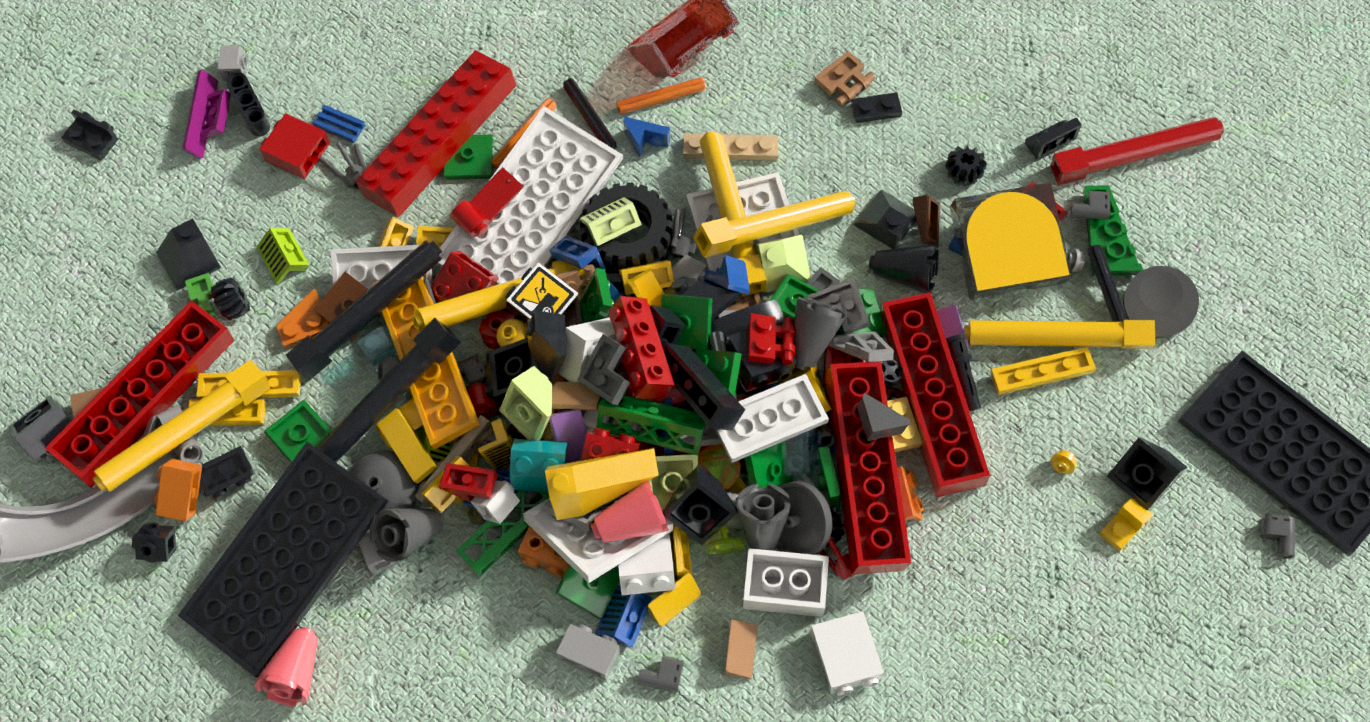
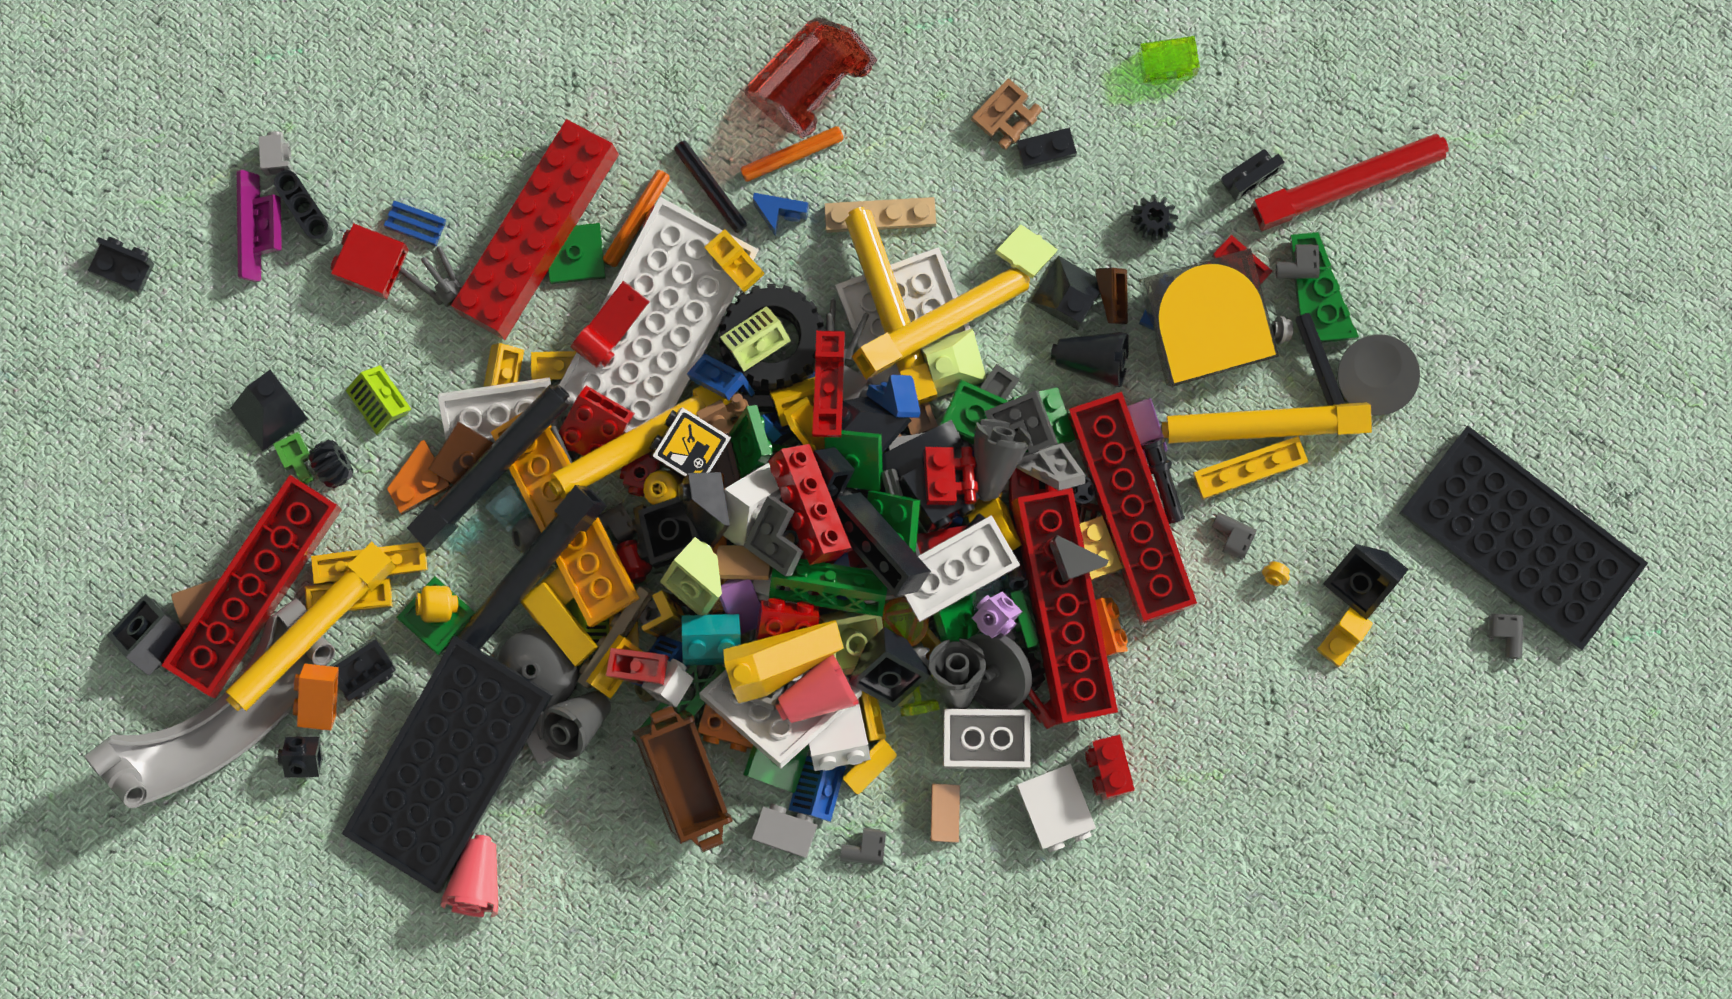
camera: 10 degrees left, 15 degrees up
none -> yellow head [416,586,458,622]
none -> reddish brown container [632,706,733,853]
none -> yellow slope [704,229,765,292]
none -> red slope [812,331,845,438]
none -> lavender brick [972,591,1022,638]
none -> yellowish green piece [995,225,1058,279]
none -> red brick [1084,734,1135,801]
none -> clear neon green brick [1138,36,1200,85]
none -> dark grey piece [1212,512,1257,560]

